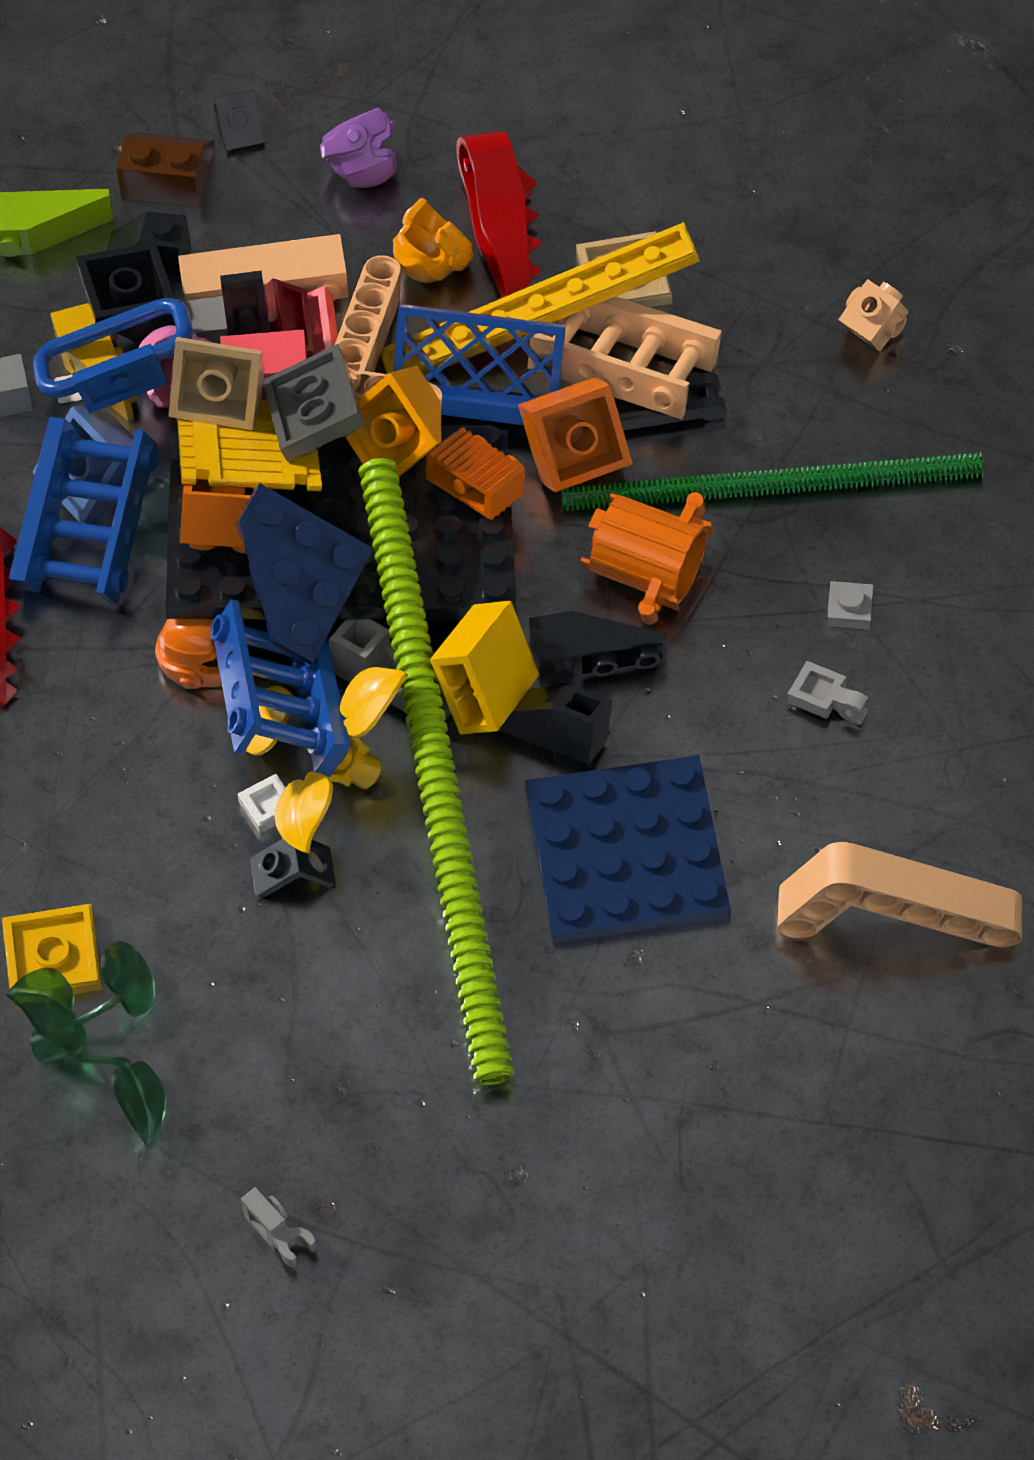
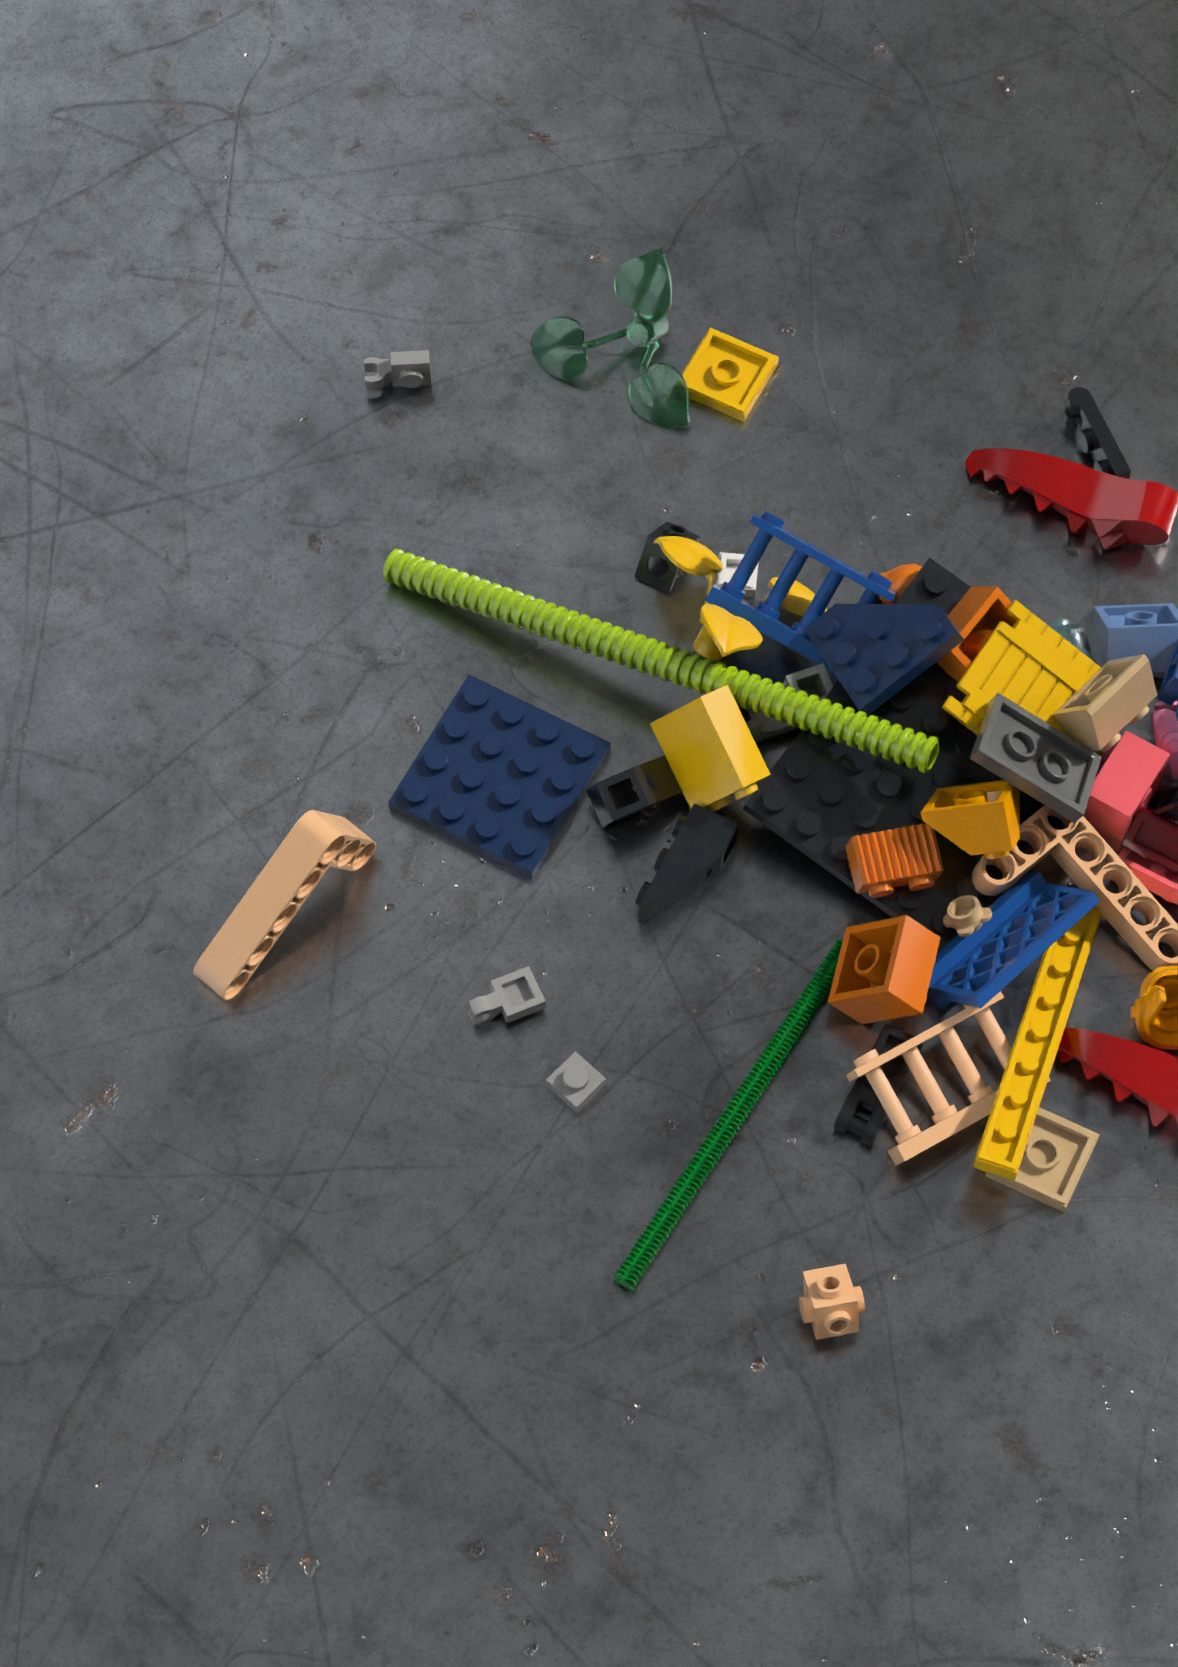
camera: 125 degrees right, 5 degrees up
blue fence [9,417,159,605] -> none
orange container [580,492,714,625] -> none
none -> tan plate [943,895,992,937]

